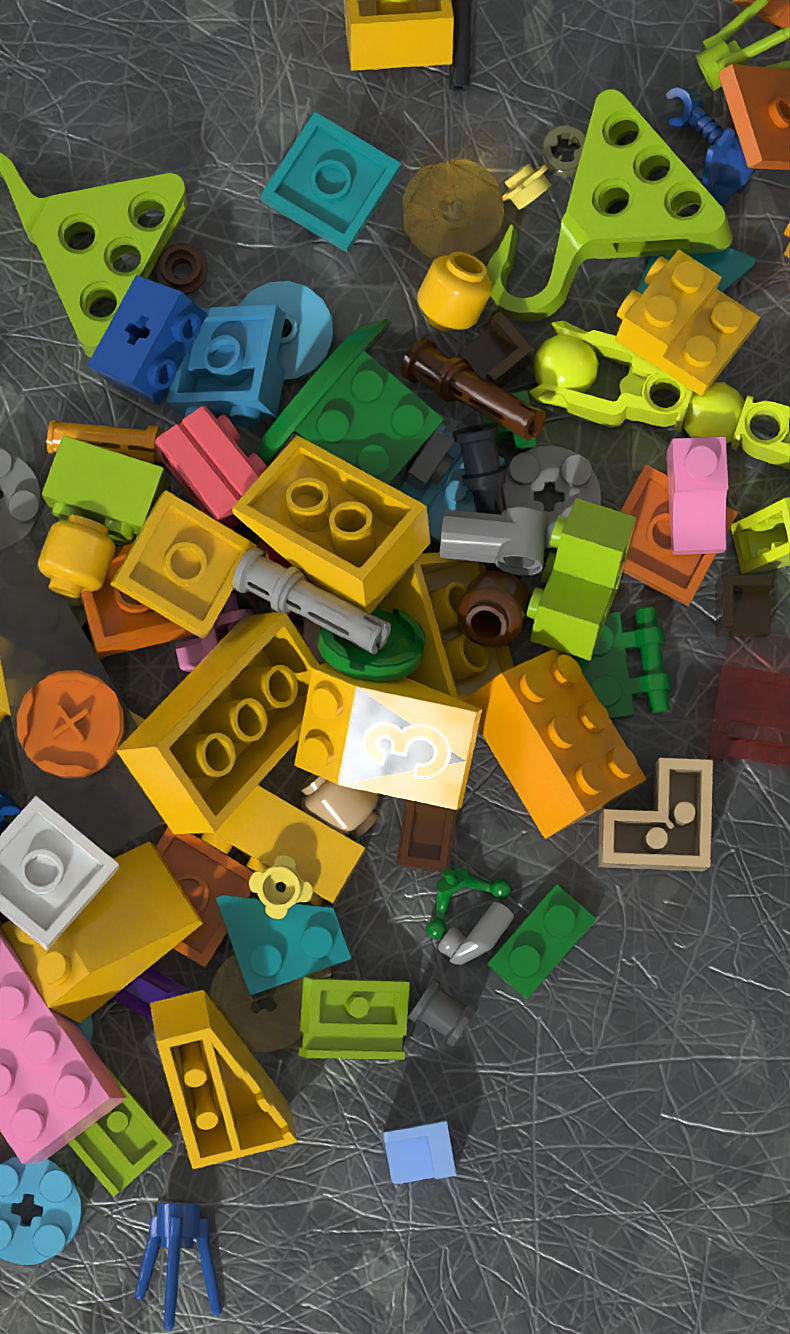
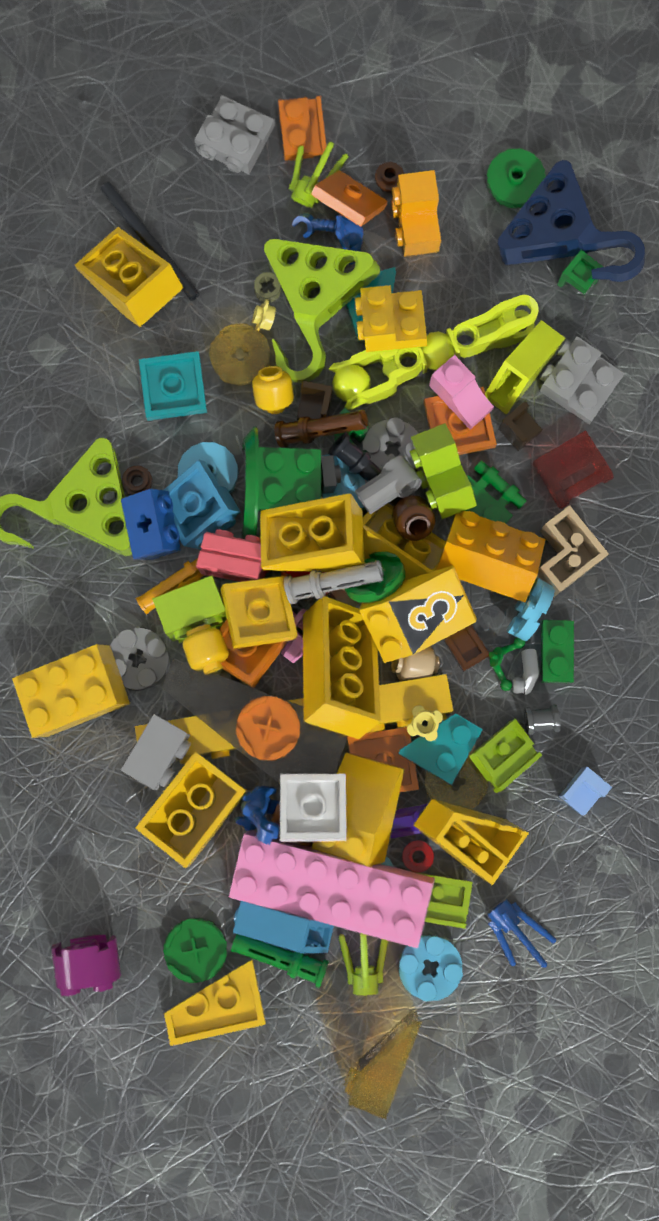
camera: 40 degrees left, 0 degrees up
none -> red plate [402,840,434,873]
none -> medium azure plate [507,578,555,641]

